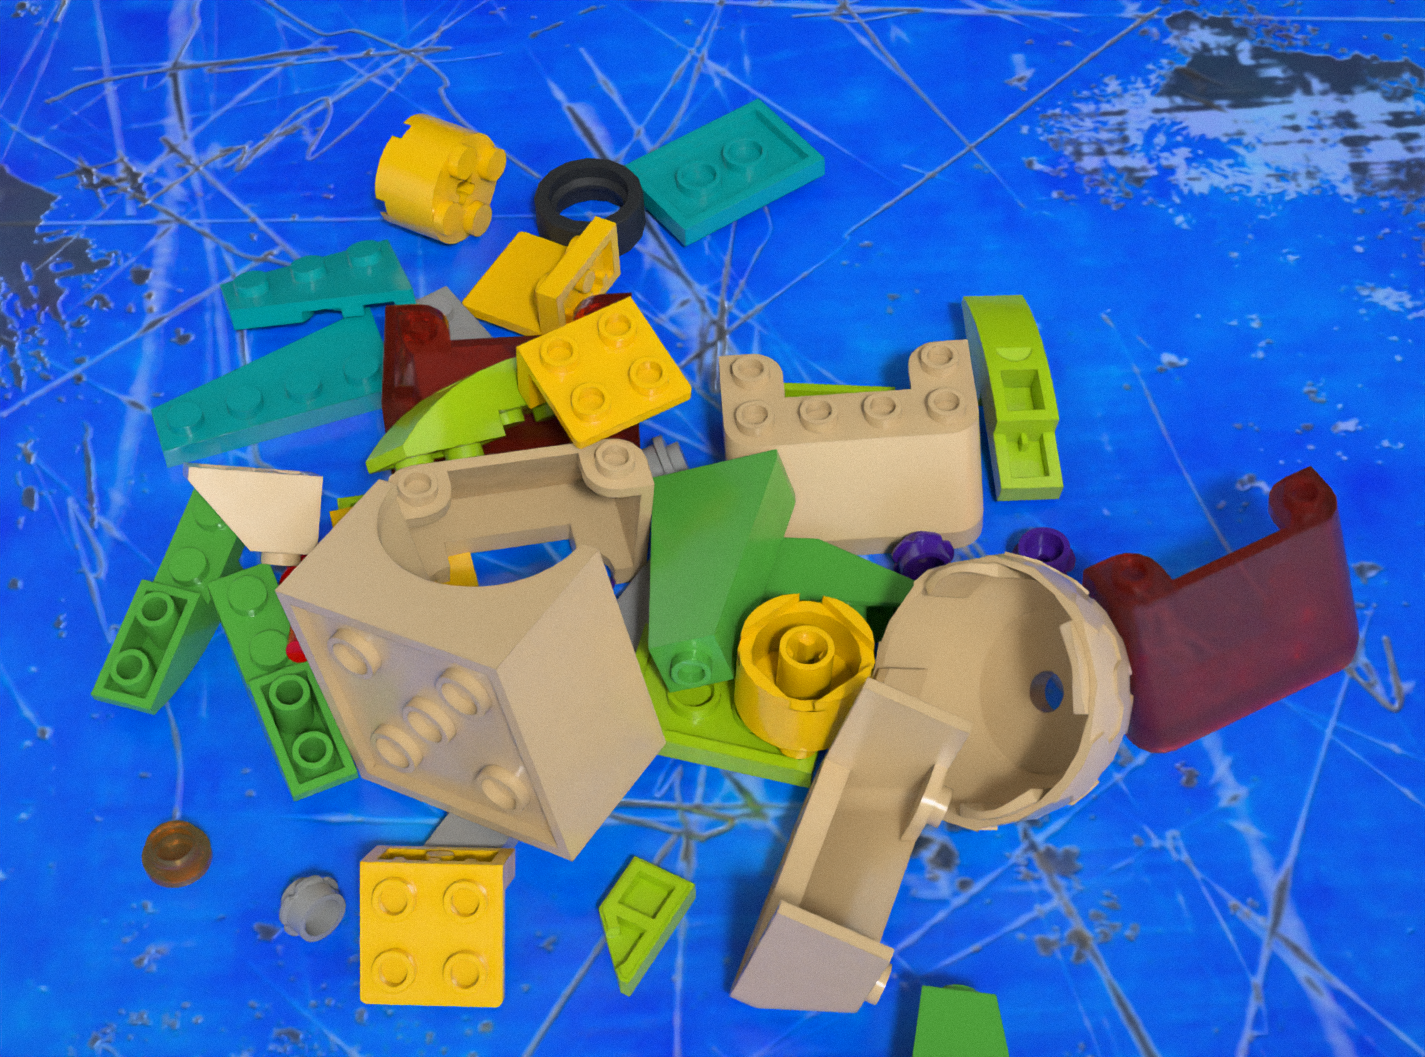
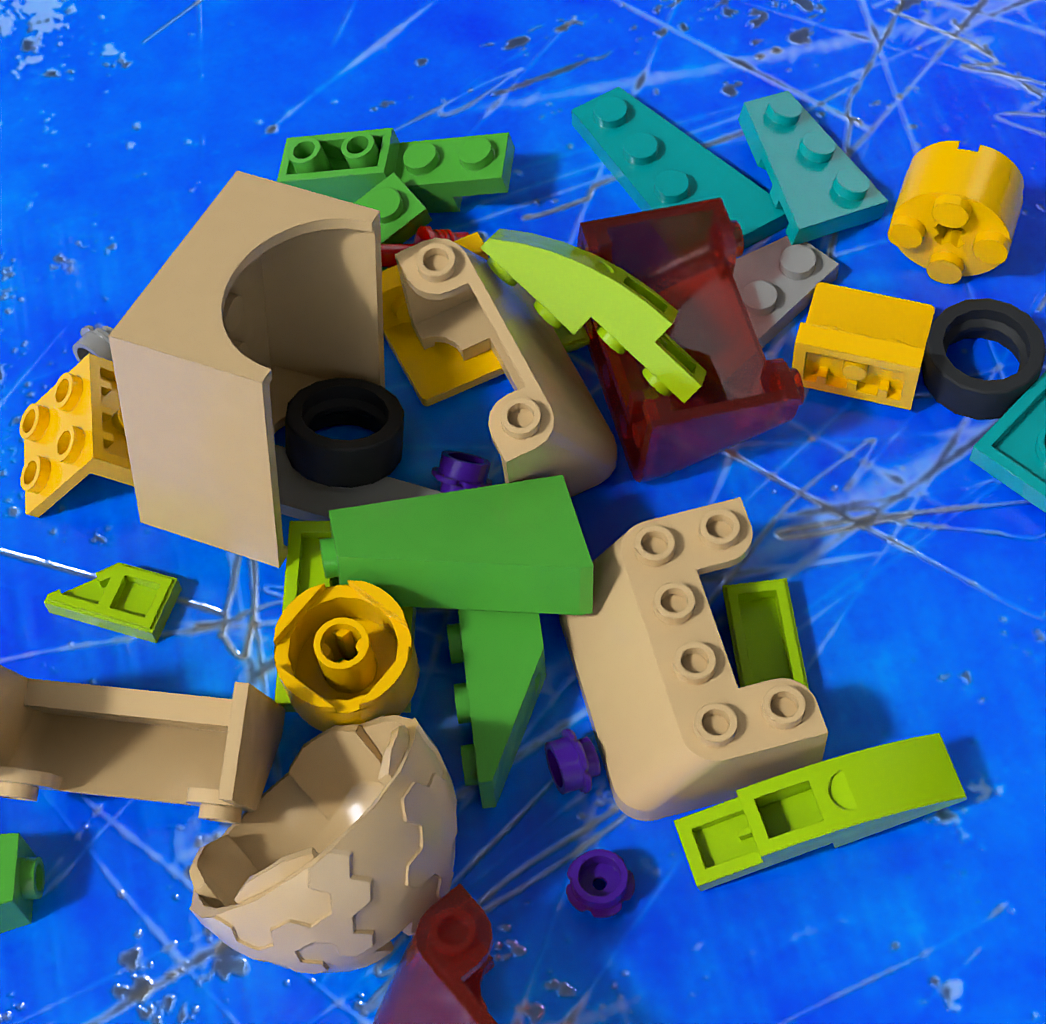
camera: 80 degrees right, 10 degrees up
clear orange plate [142,820,213,888] -> none
tan slope [183,462,323,566] -> none
yellow bracket [516,296,692,449] -> none
light grey plate [641,435,690,477] -> none

